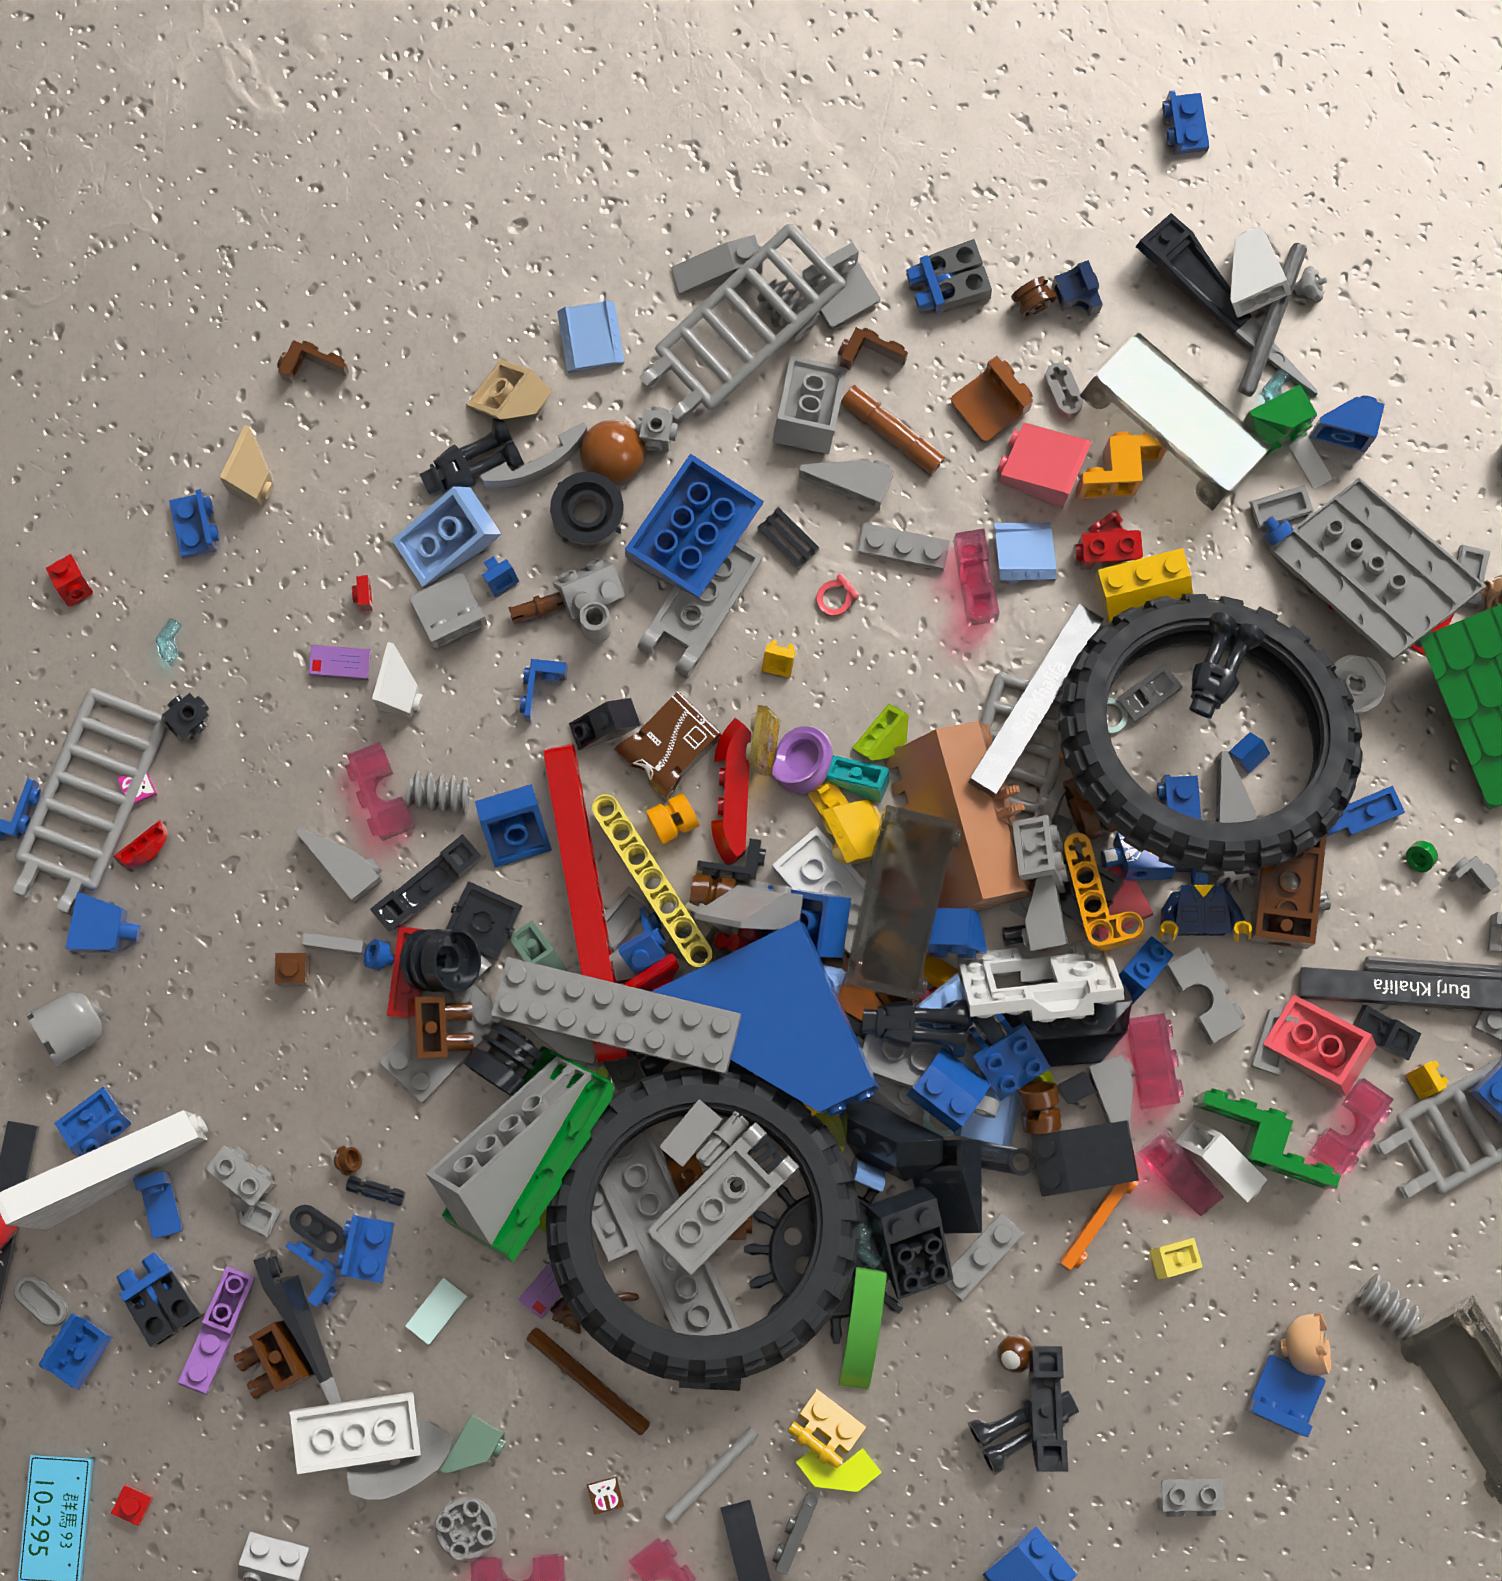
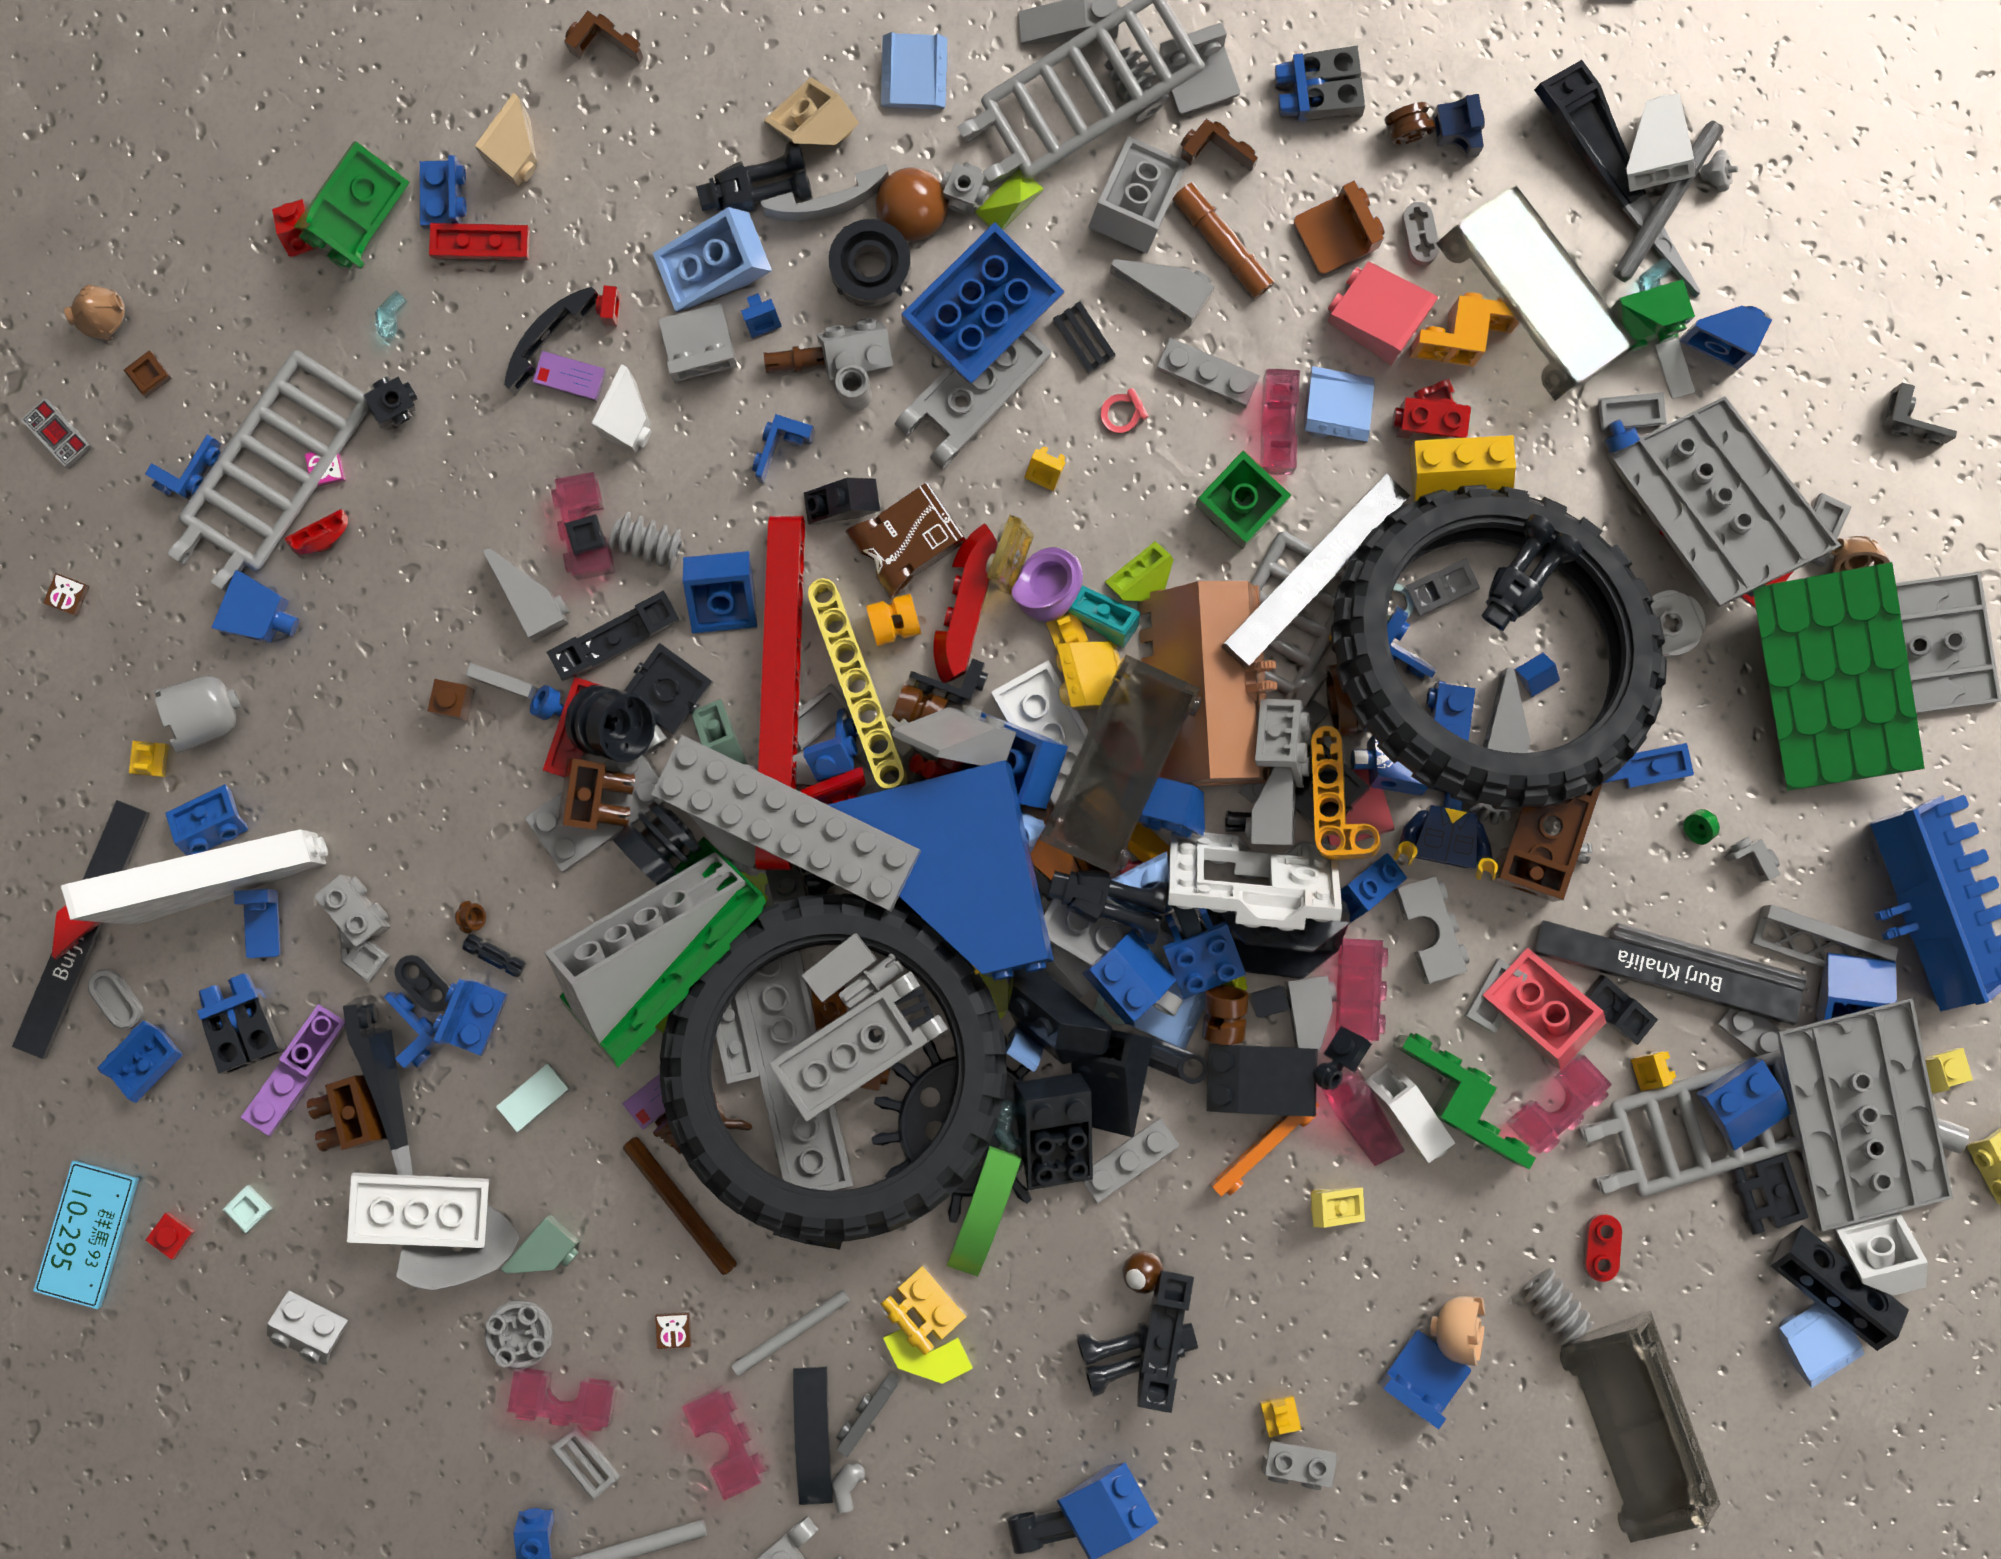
camera: 15 degrees right, 5 degrees up
none -> yellow tile [129,741,169,777]
none -> light aqua tile [223,1185,273,1233]
none -> green bracket [294,141,410,270]
none -> red plate [429,223,530,260]
none -> black slope [504,287,598,396]
none -> black tile [564,514,607,557]
none -> lime slope [975,169,1044,230]
none -> green slope [1195,451,1291,549]
none -> yellow tile [1260,1395,1302,1437]
none -> black plate [1314,1026,1372,1090]
none -> blue bracket [1387,606,1436,678]
none -> red plate [1583,1213,1622,1282]

